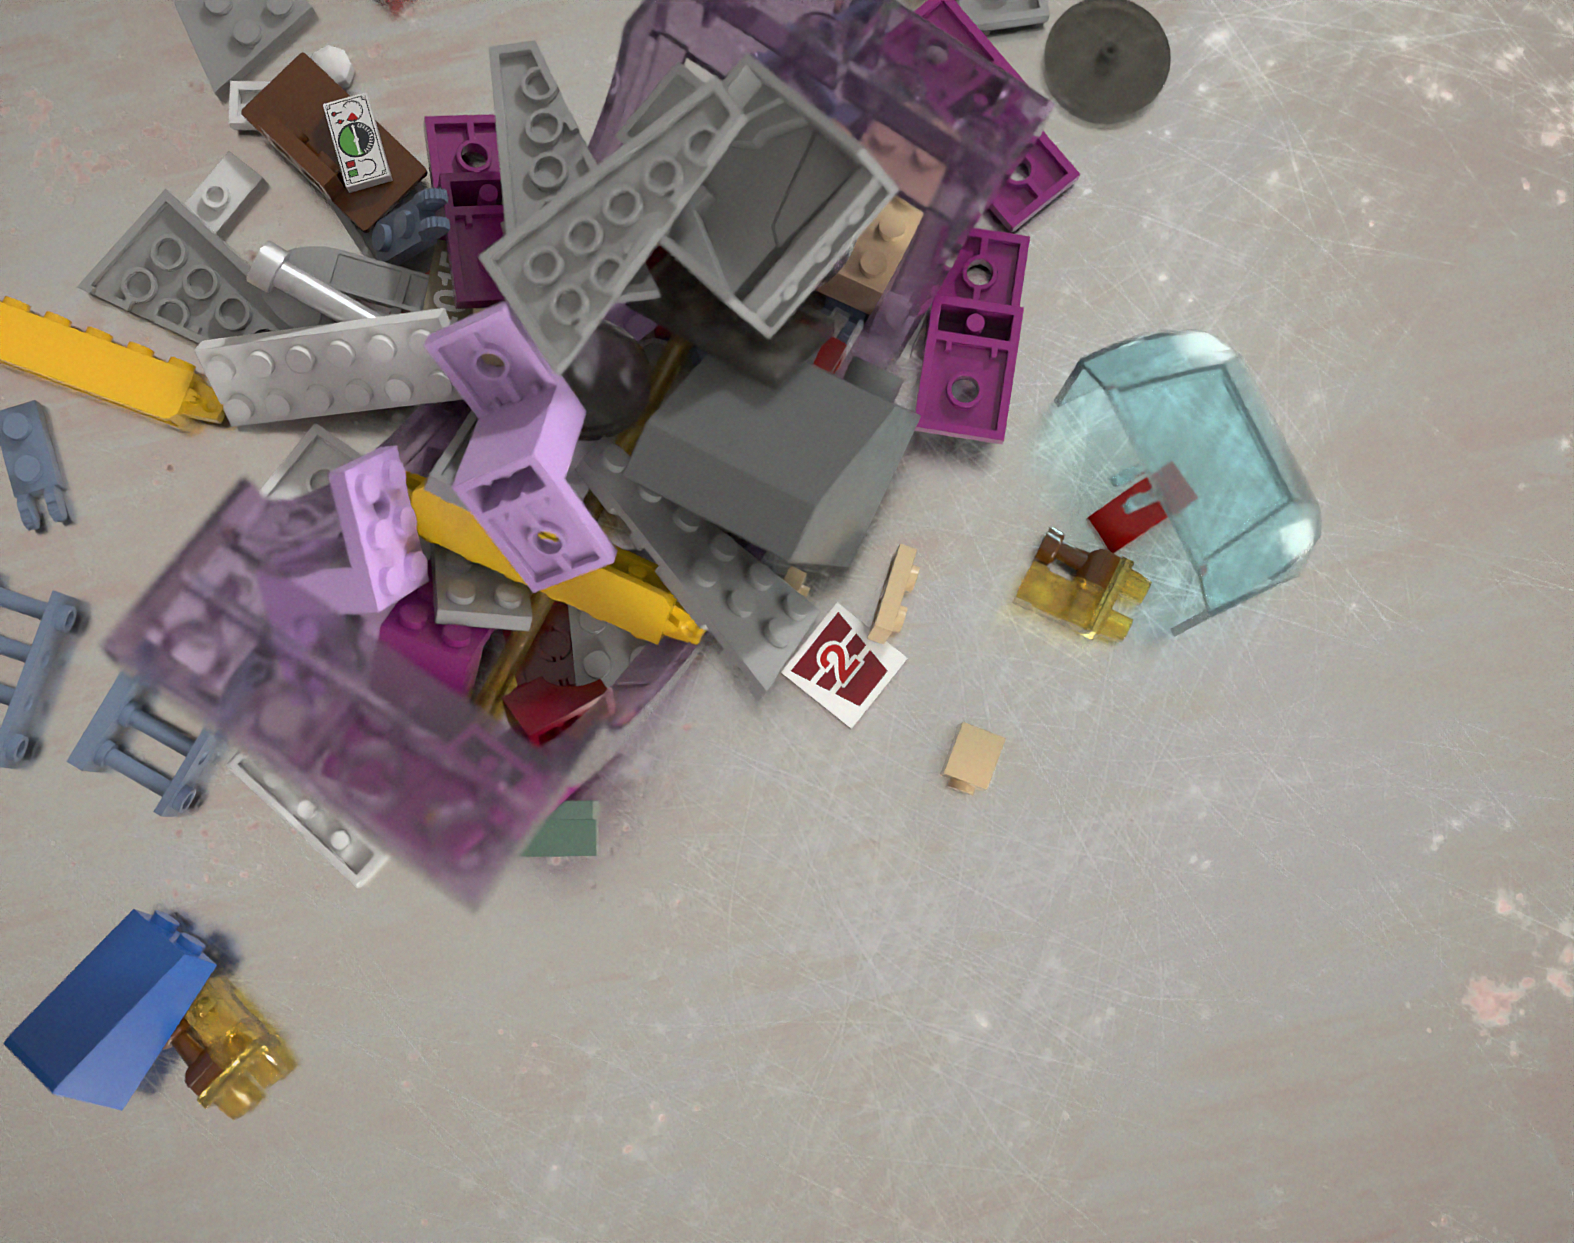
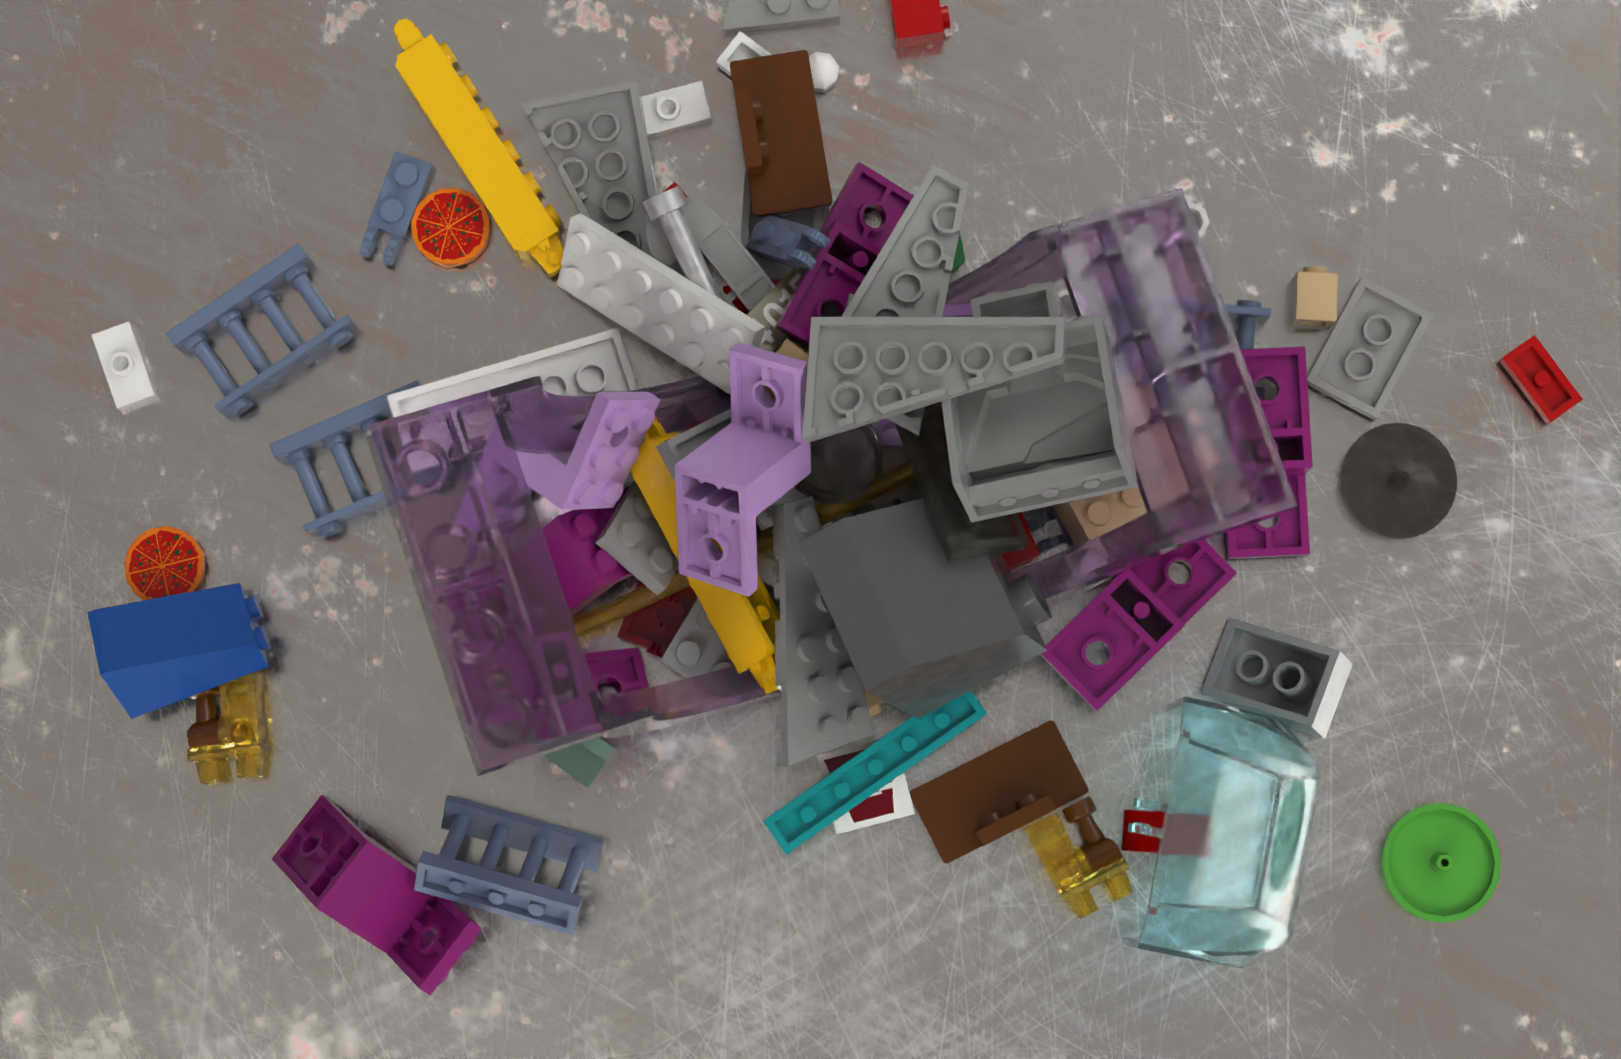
camera: 45 degrees right, 0 degrees up
white tile [225,731,391,888] -> none
tile [323,92,393,193] -> none
dark red arch [501,675,615,761] -> none
tan plate [867,543,920,644] -> none
tan brick [940,722,1006,796] -> none
none -> red tile [124,526,206,600]
none -> magenta bracket [272,795,482,996]
none -> tile [411,188,491,268]
none -> sand blue fence [414,795,604,935]
none -> teal plate [763,691,987,855]
none -> reddish brown bracket [910,720,1089,864]
none -> light grey slope [1201,618,1353,739]
none -> bright green piece [1380,803,1501,922]

